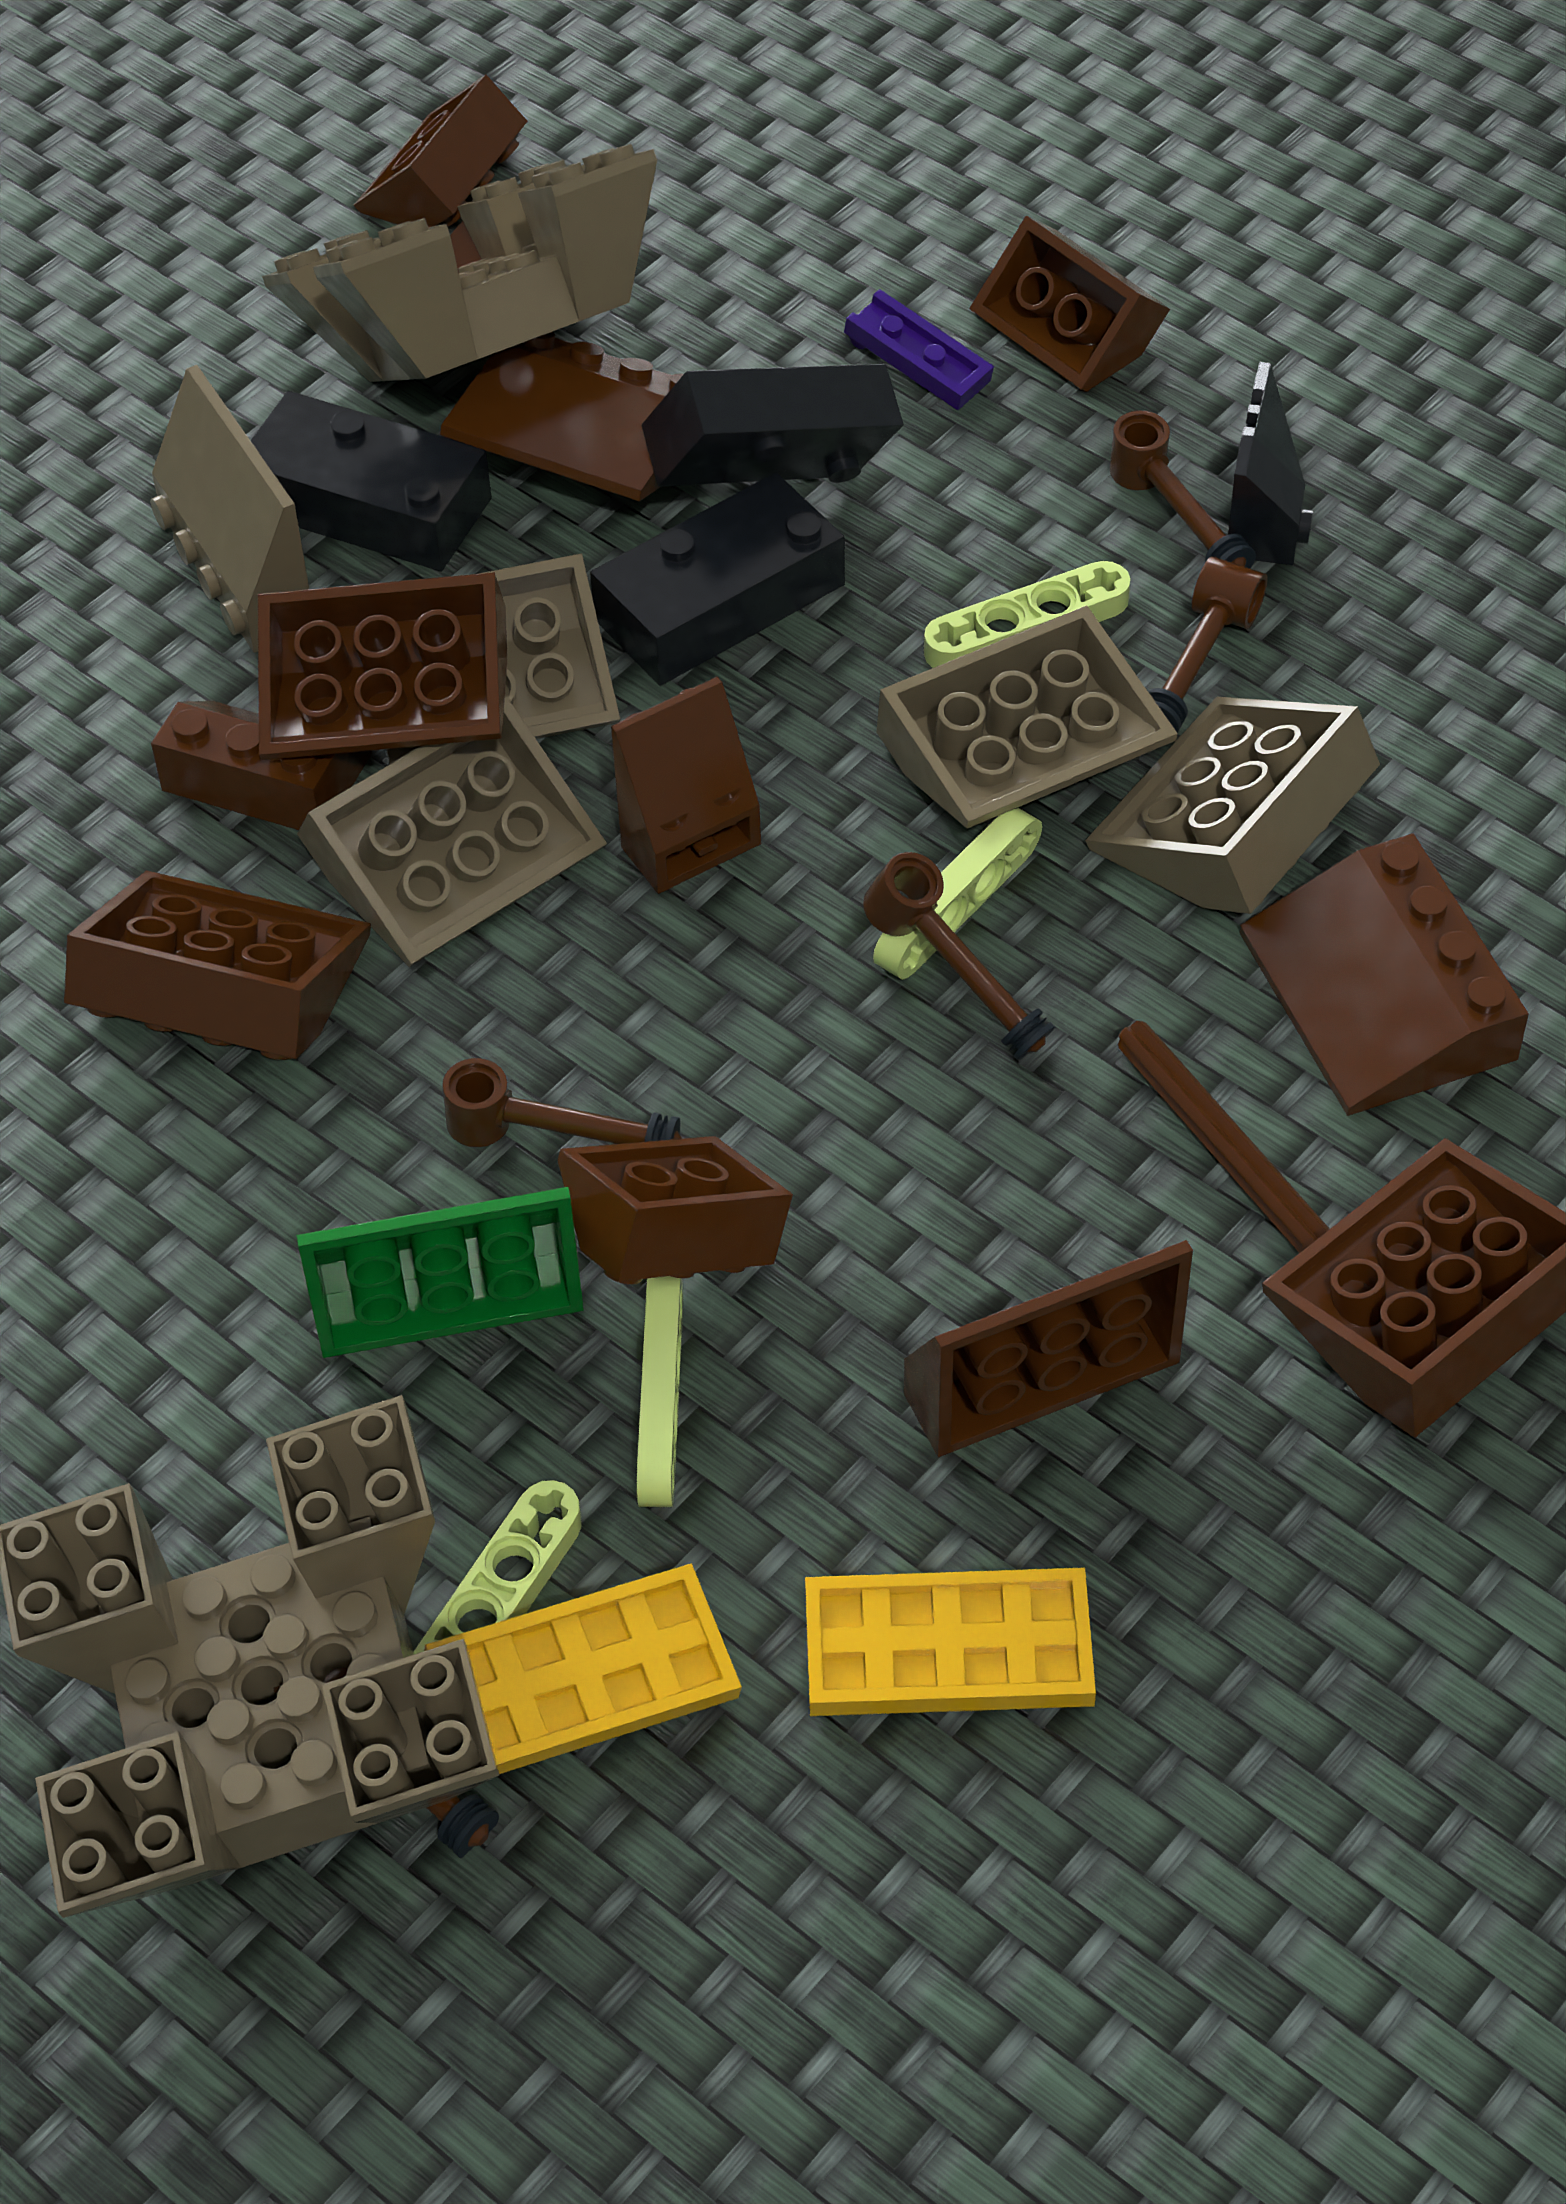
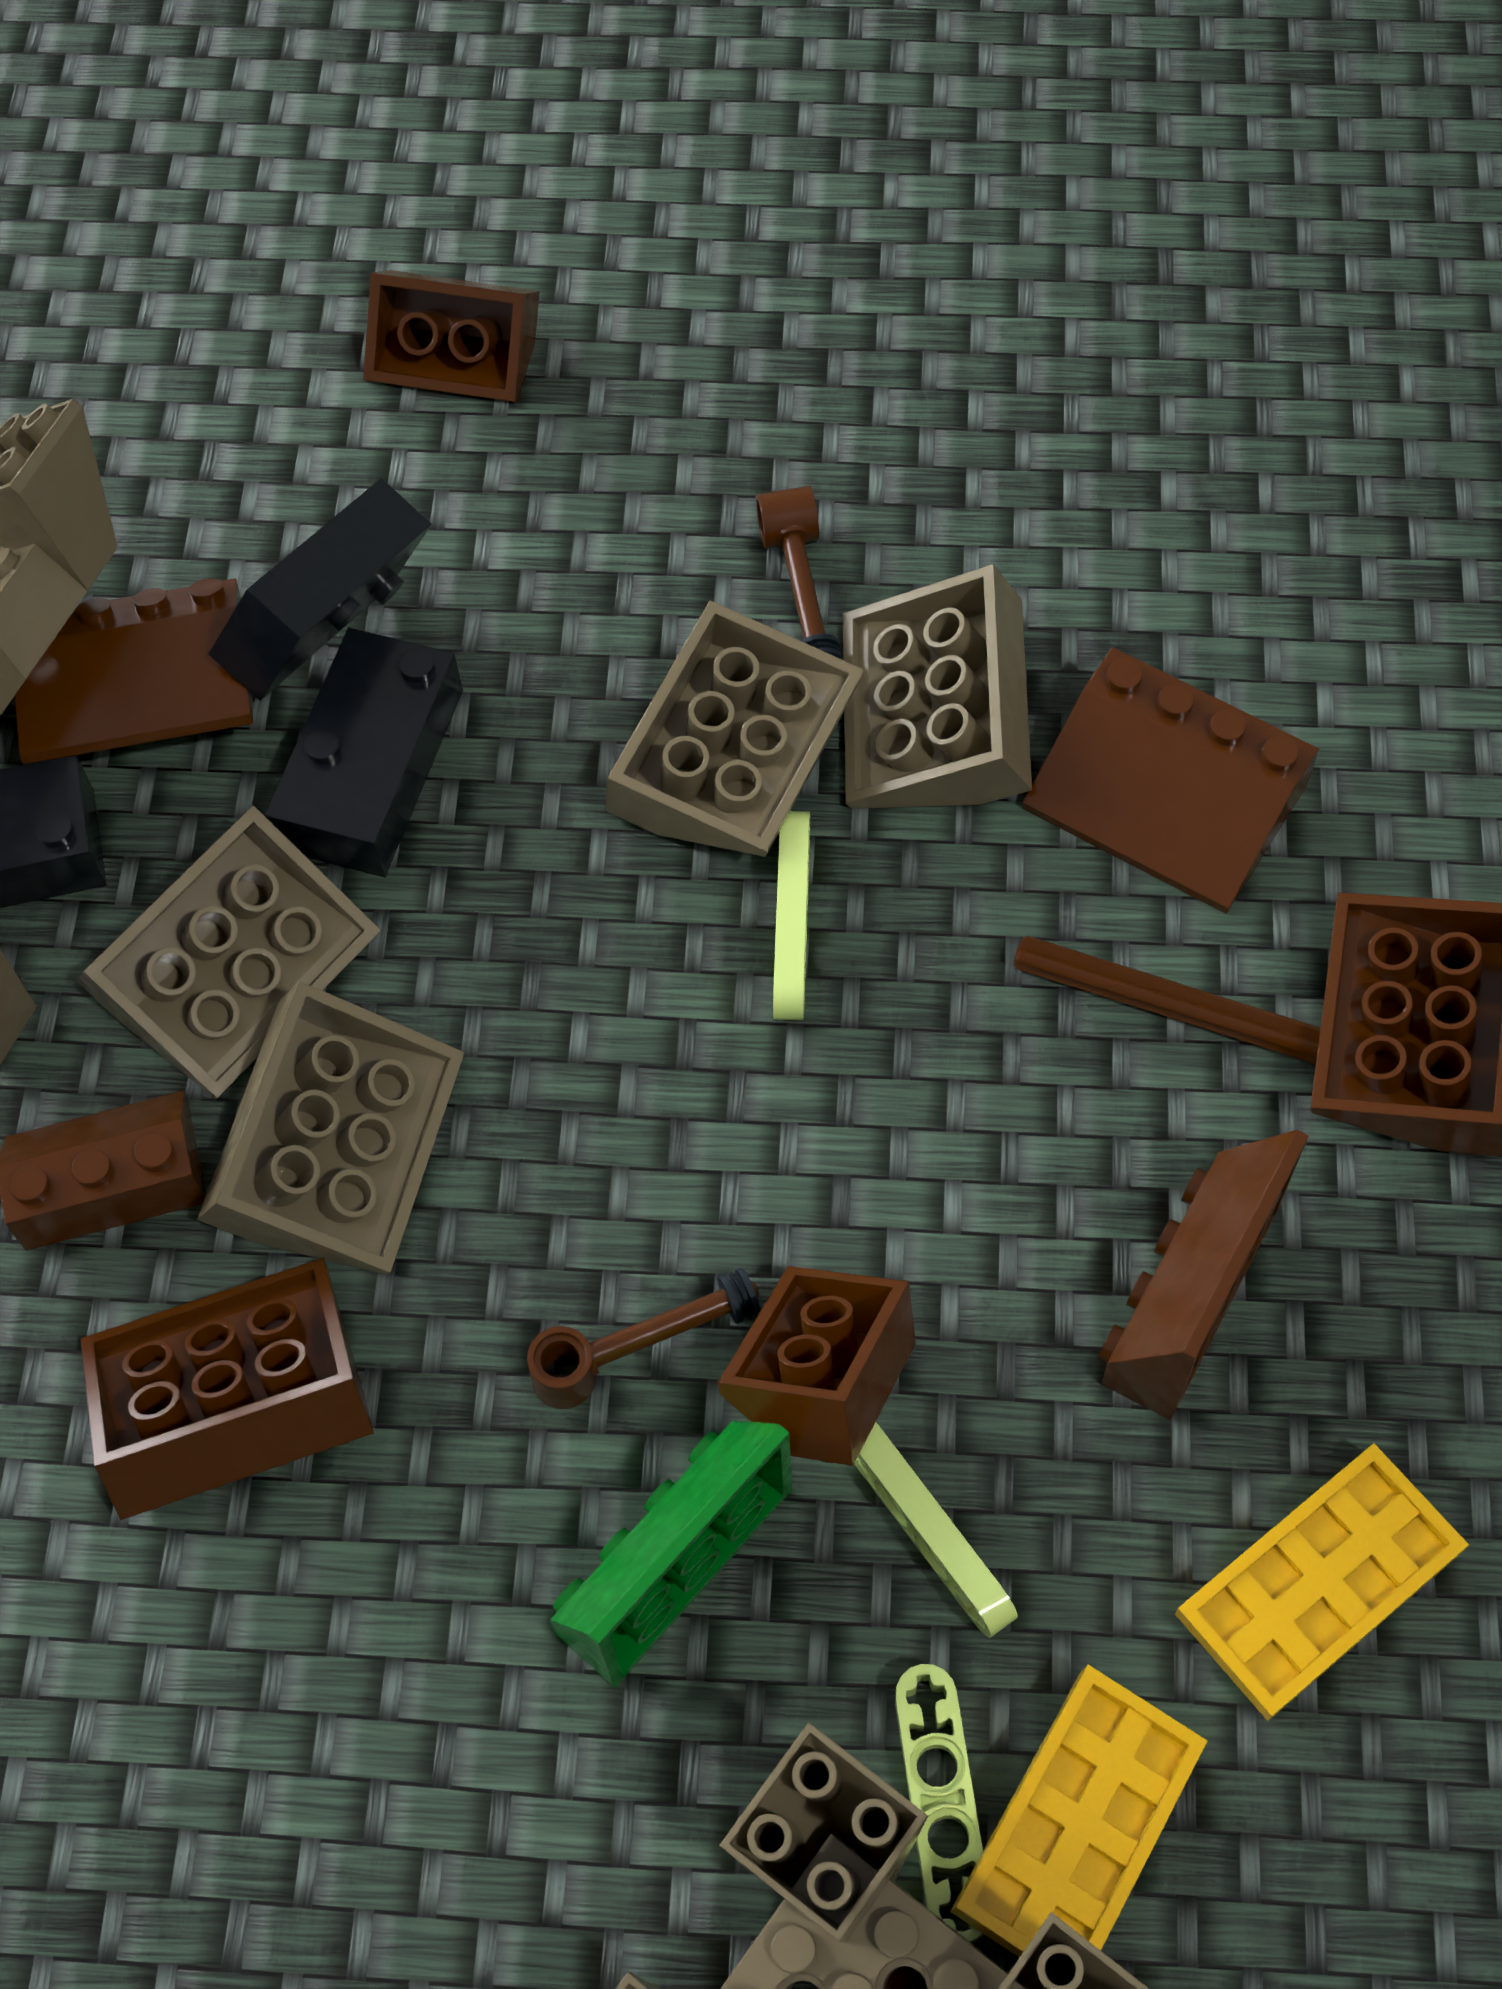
camera: 35 degrees left, 10 degrees up
reddish brown slope [258,572,507,760] -> none
reddish brown slope [611,676,761,894] -> none
dark purple hinge [844,289,994,410] -> none
reddish brown piece [863,852,1055,1060] -> none
yellowish green beam [924,561,1130,668] -> none
reddish brown piece [1110,410,1256,569] -> none
black wedge [1228,362,1313,565] -> none

